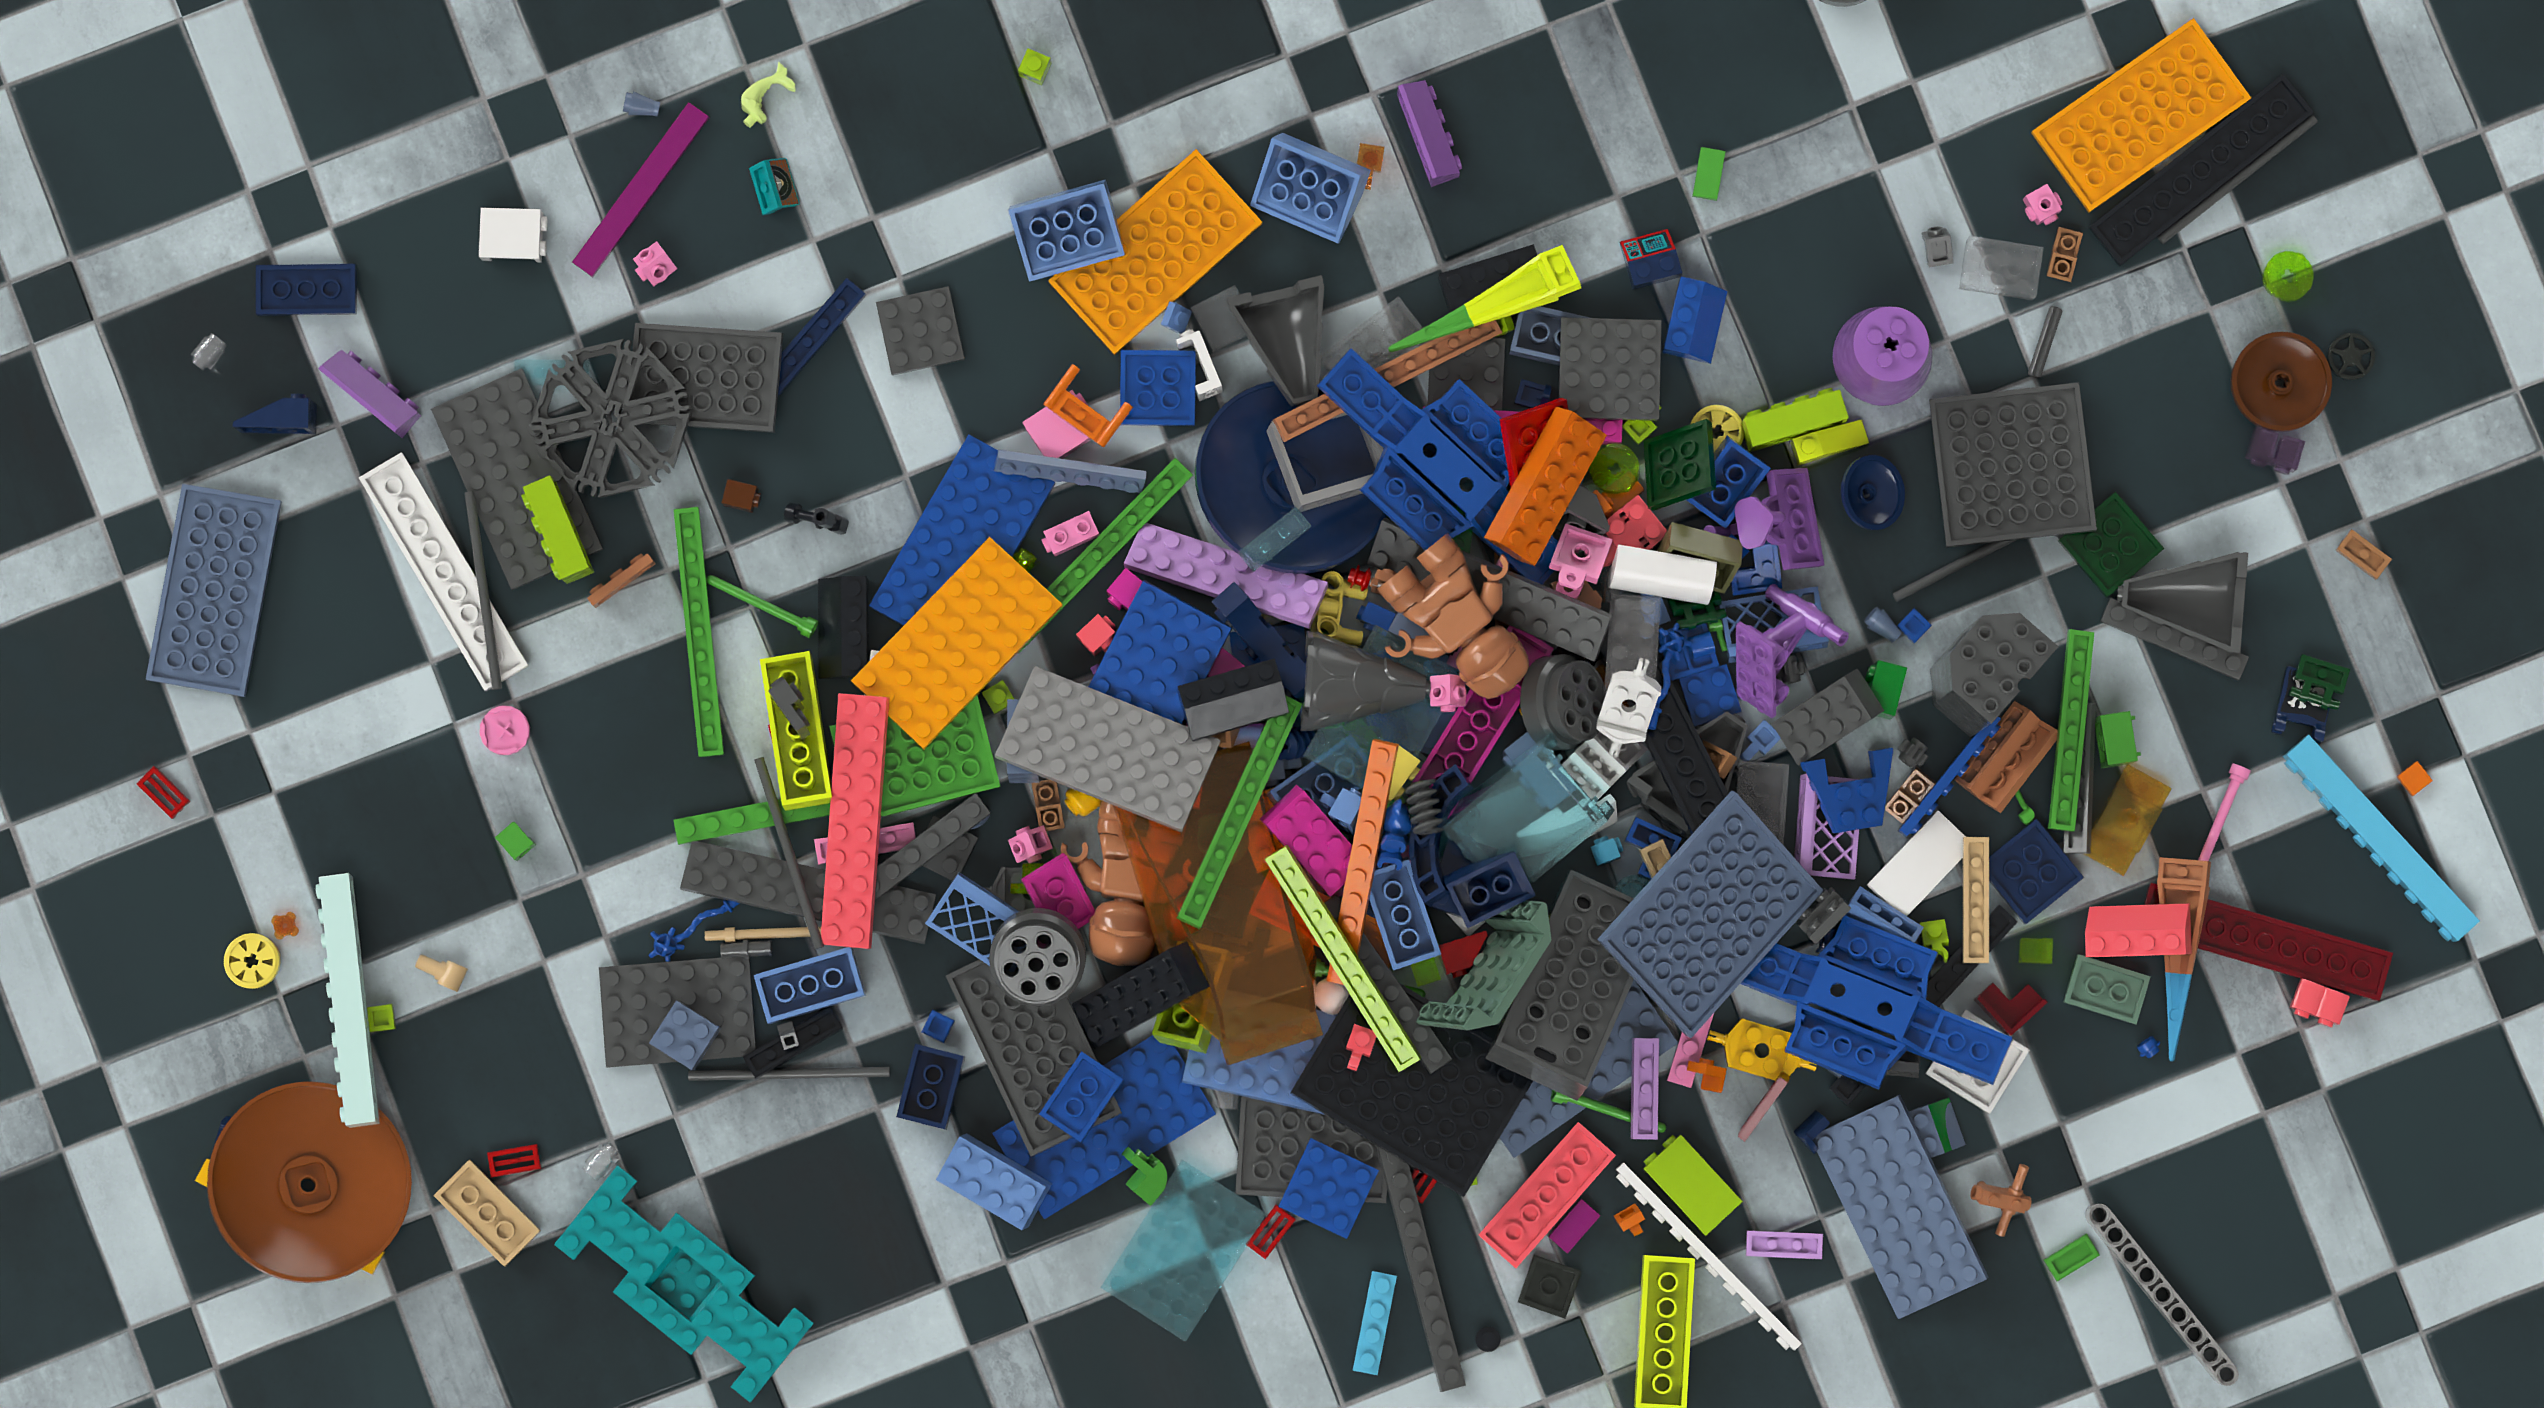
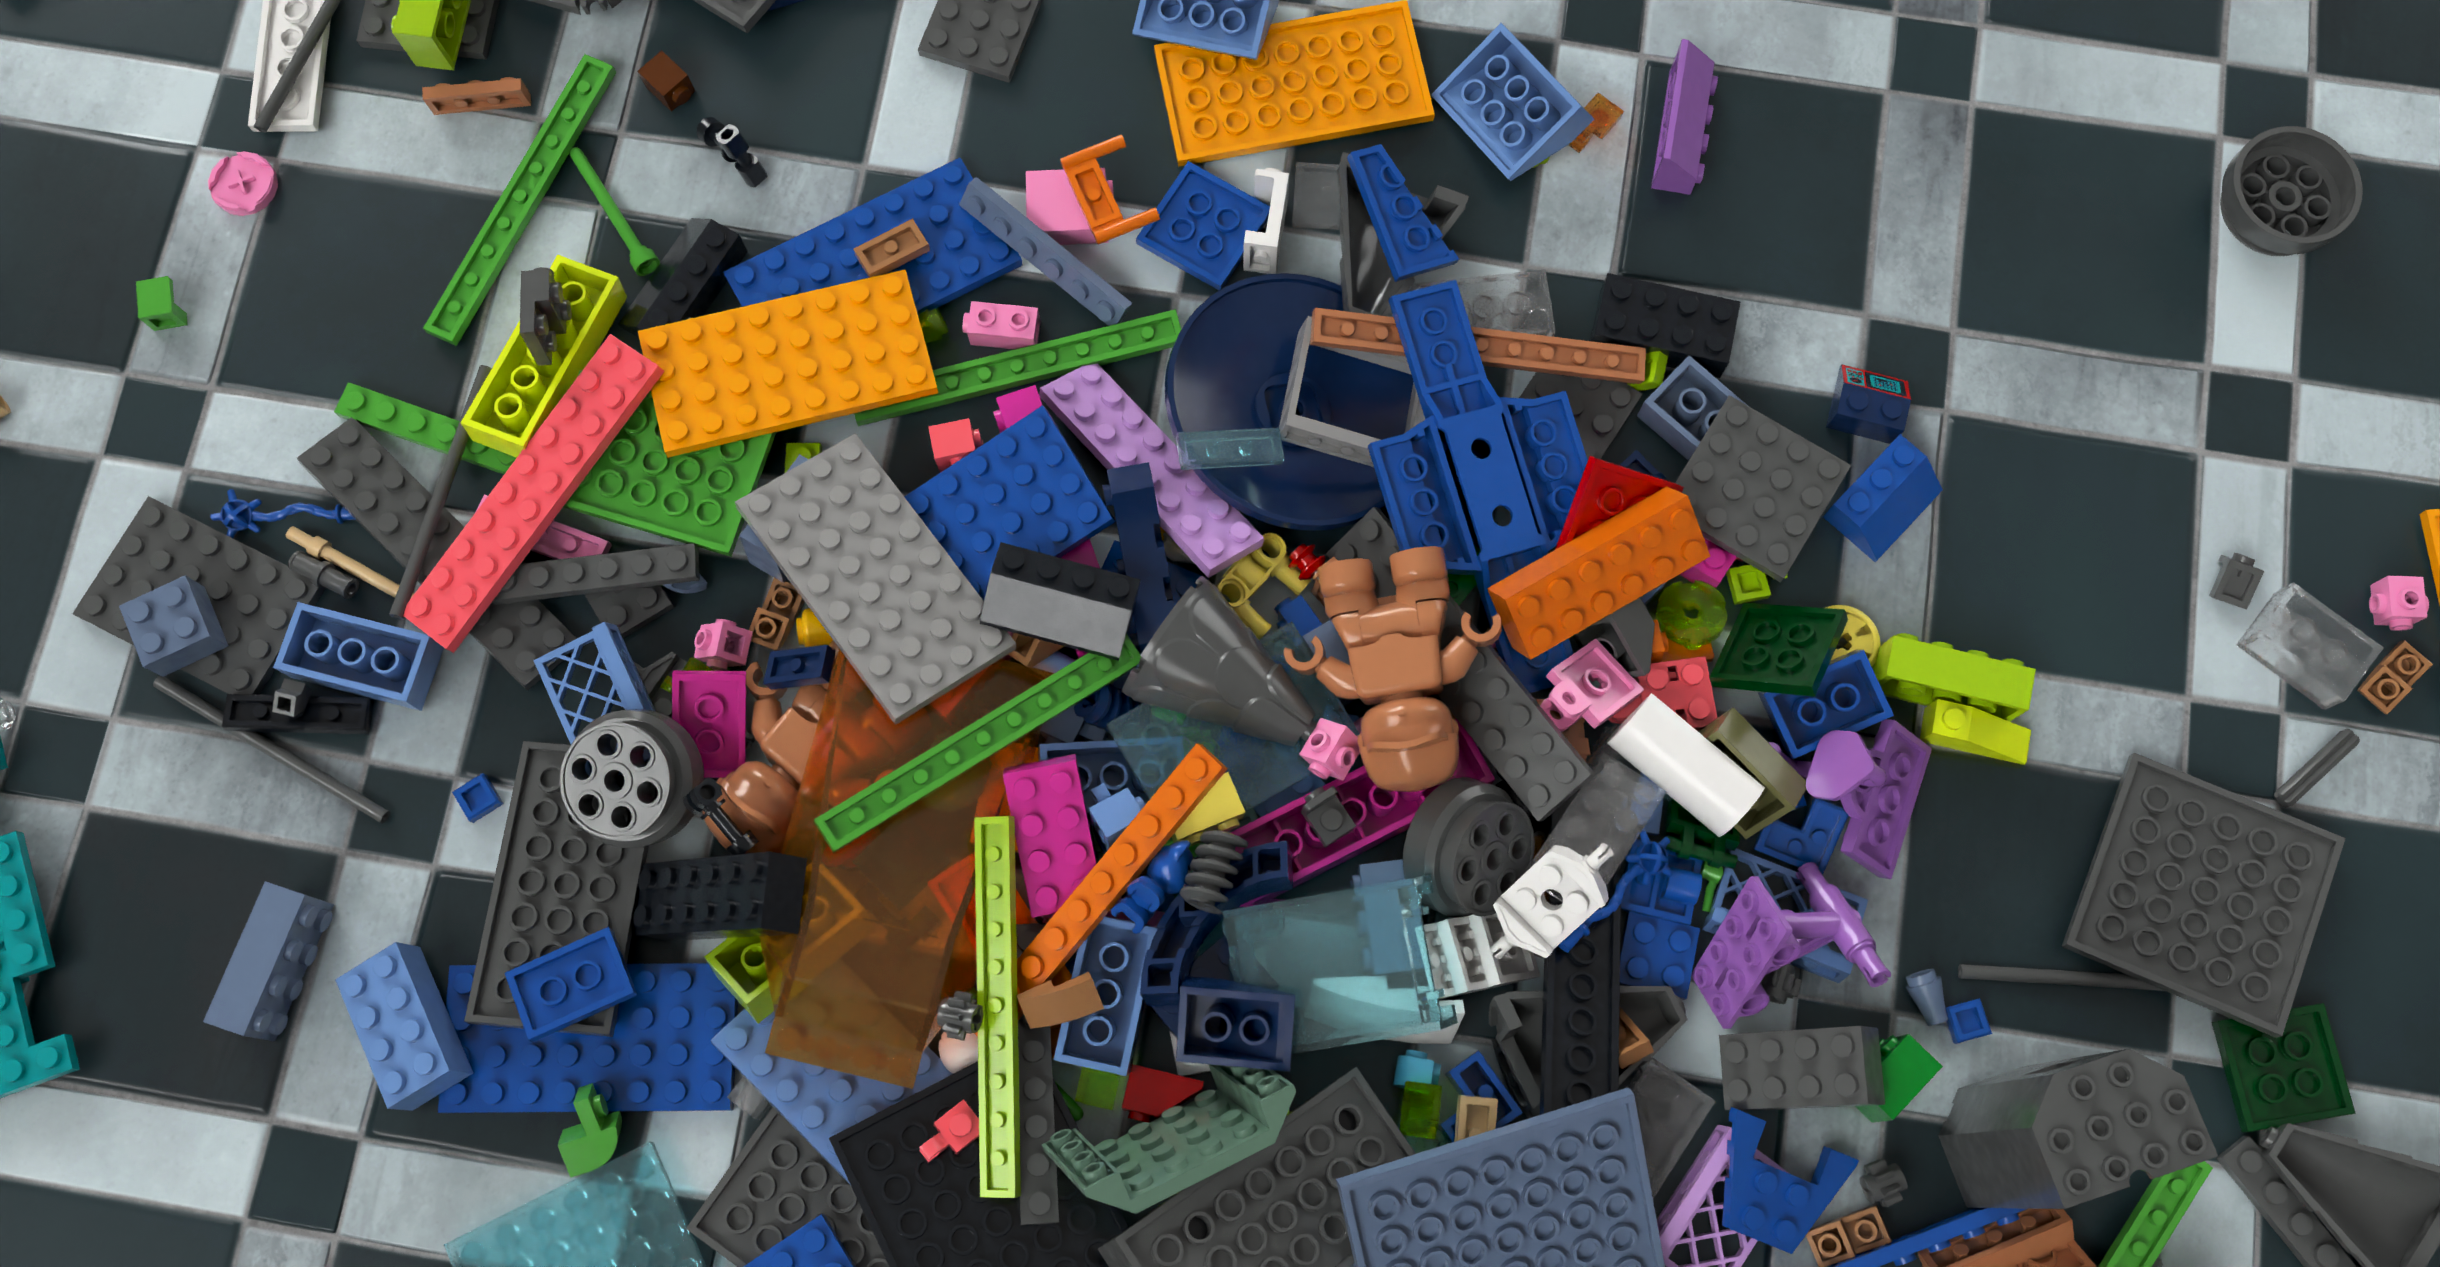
camera: 30 degrees right, 10 degrees down
dark blue brick [896,1044,965,1130] -> none
medium blue plate [1161,301,1192,334] -> none
neon yellow plate [1388,245,1581,352] -> none
bright green tile [1692,147,1726,201] -> none
medium blue plate [1740,719,1781,763] -> none
medium lavender cone [1832,306,1932,406] -> none
dark blue dish [1841,455,1905,530] -> none
none -> sand blue brick [203,881,334,1041]
none -> black bar [683,777,759,855]
none -> dark blue plate [763,645,836,690]
none -> medium nougat plate [853,218,930,278]
none -> dark grey gear [937,990,983,1041]
none -> medium nougat slope [1016,972,1104,1029]
none -> dark grey bracket [1301,786,1356,848]
none -> blue wing [1347,144,1460,282]
none -> clear neon green panel [1399,1081,1442,1139]

